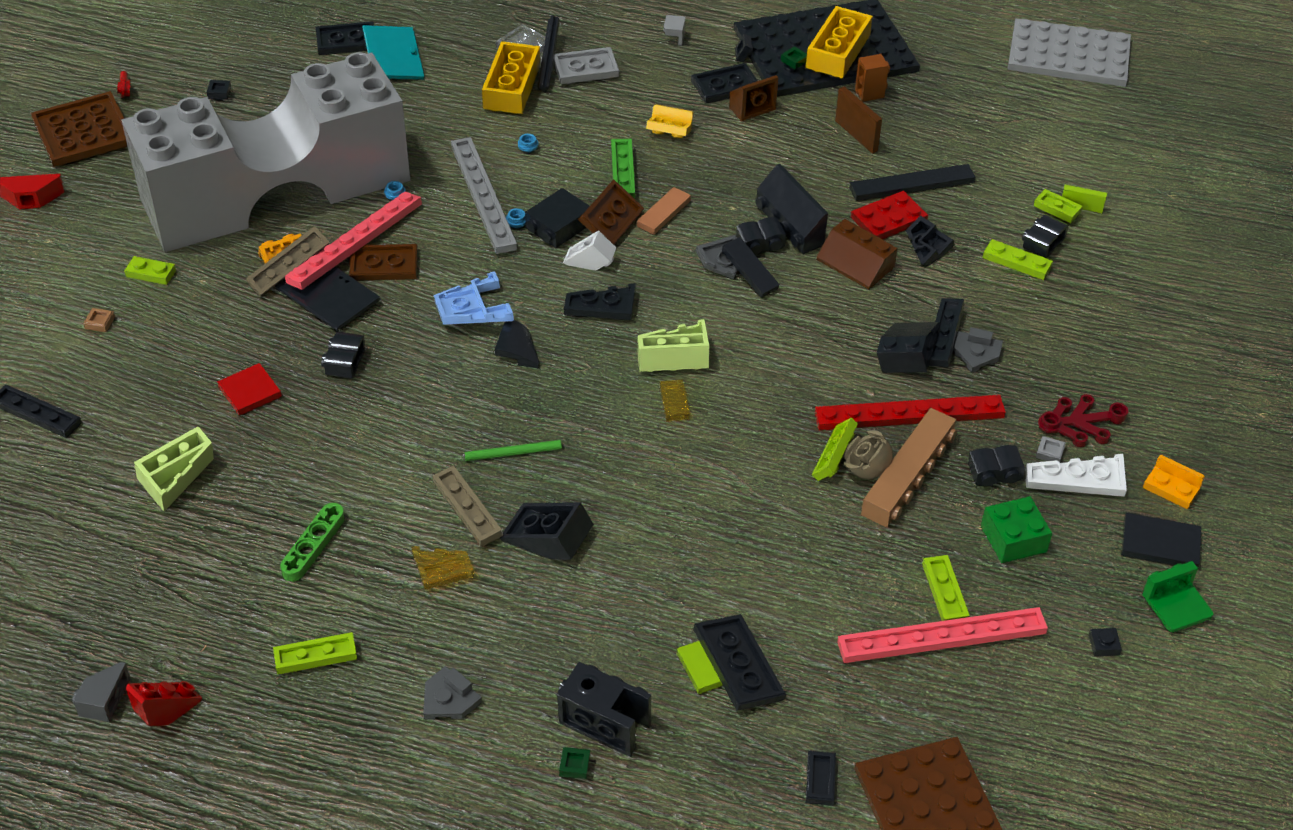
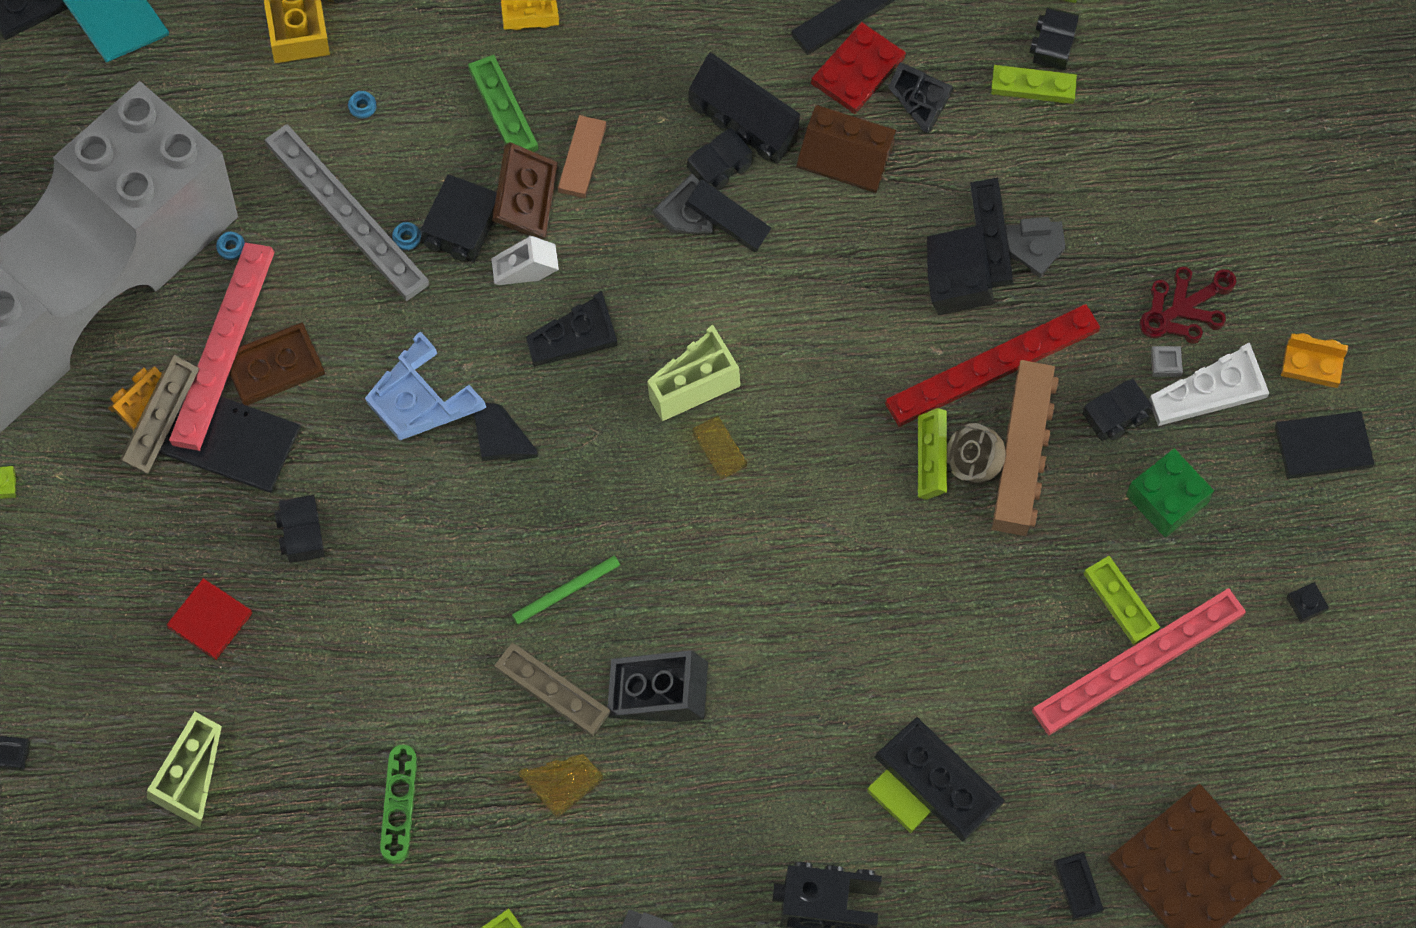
camera: 25 degrees left, 20 degrees up
green bracket [1142,561,1213,632] -> none

